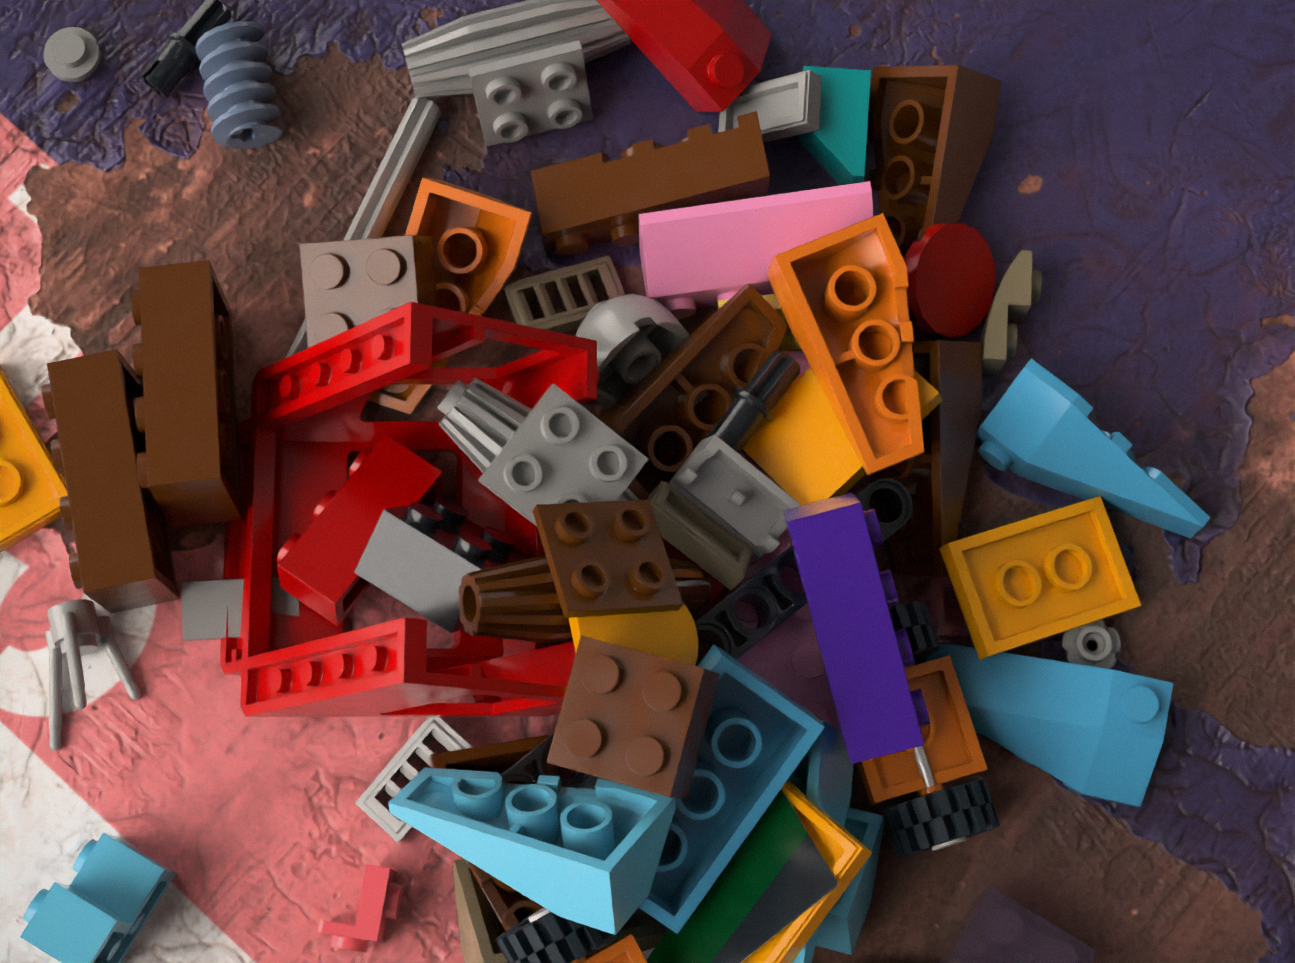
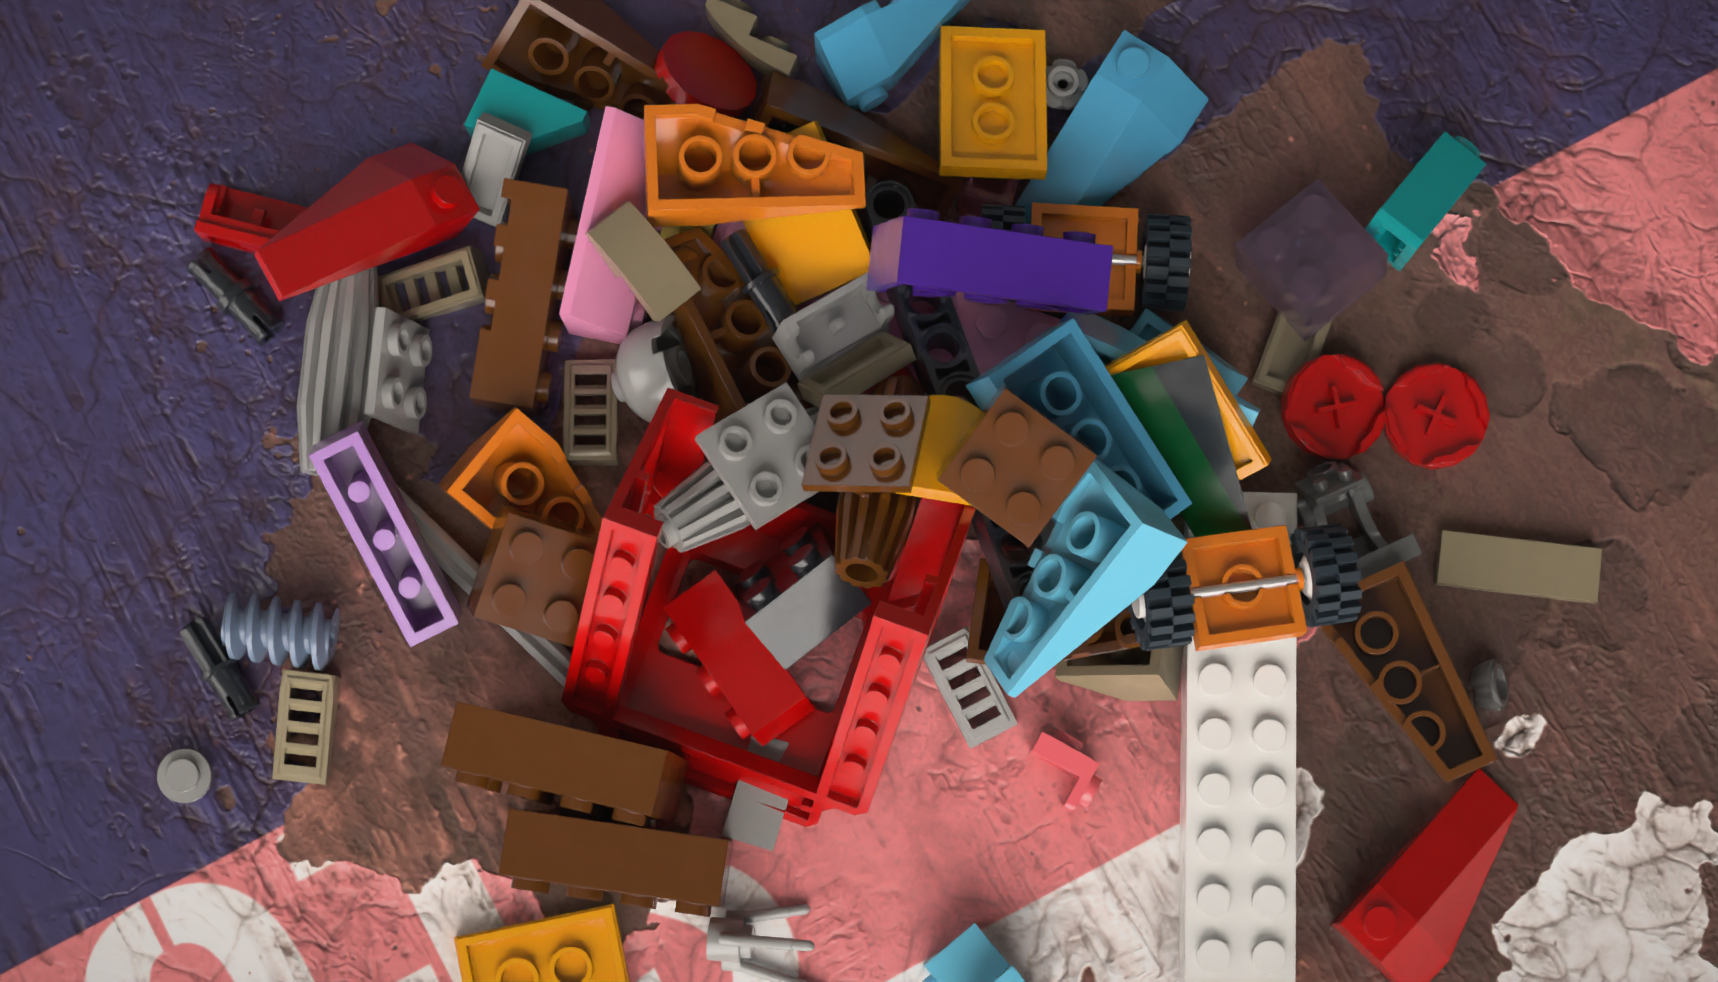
camera: 70 degrees left, 5 degrees up
none -> dark tan slope [272,670,342,785]
none -> medium lavender brick [308,421,462,647]
none -> dark tan slope [378,246,490,322]
none -> dark tan slope [585,201,701,322]

